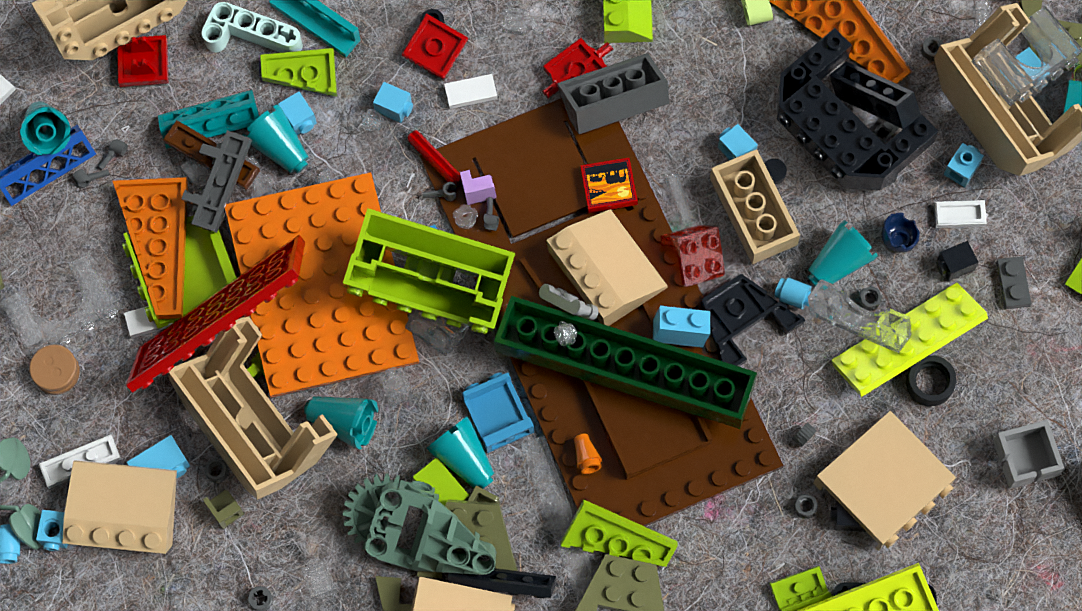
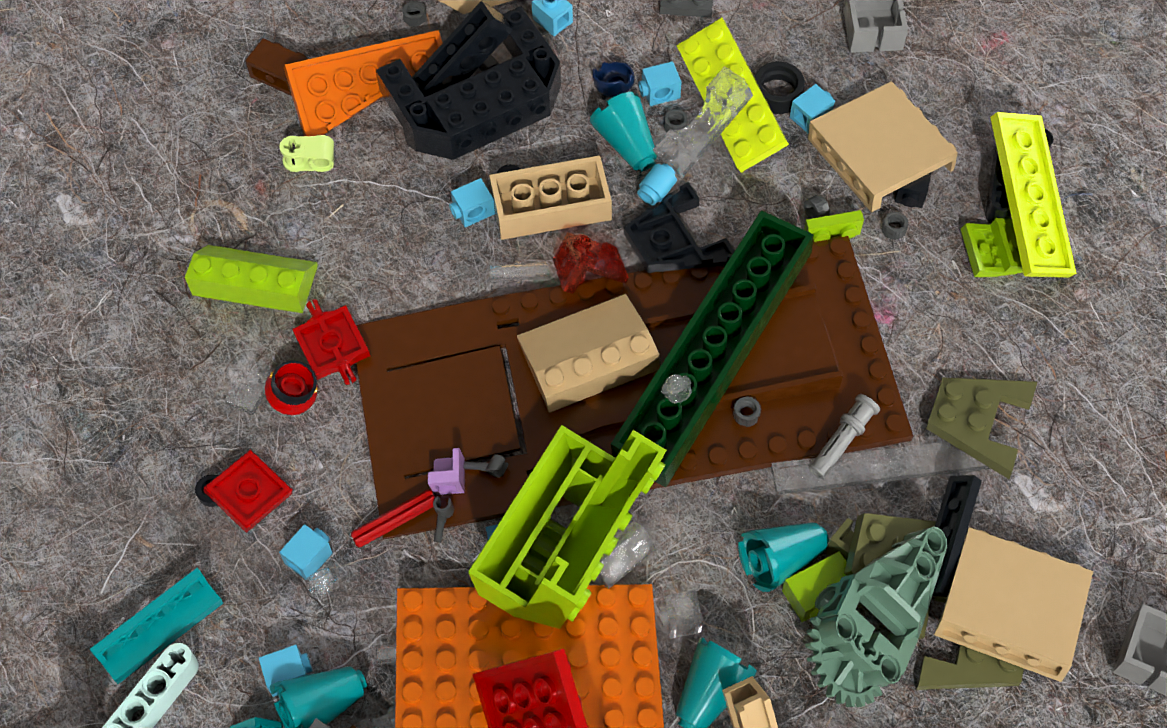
camera: 80 degrees left, 10 degrees down
lime wing [260,48,337,97] -> none
white tile [444,74,497,109] -> none
clear plate [453,205,478,229] -> none
dark azure panel [462,372,534,453] -> none
light grey plate [539,284,598,320] -> none
dark grey slope [558,53,669,134] -> none
lime wing [561,500,678,567] -> none
orange cone [574,434,602,474] -> none
tile [580,158,638,213] -> none
medium azure brick [653,306,710,348] -> none
white tile [934,200,987,228] -> none
black brick [936,240,979,282] -> none
none -> red piece [265,360,318,415]
none -> medium azure brick [638,61,682,106]
none -> dark grey axle [733,396,761,427]
none -> medium azure brick [790,84,835,134]
none -> lime plate [804,210,864,242]
none -> light grey pin [808,394,880,480]

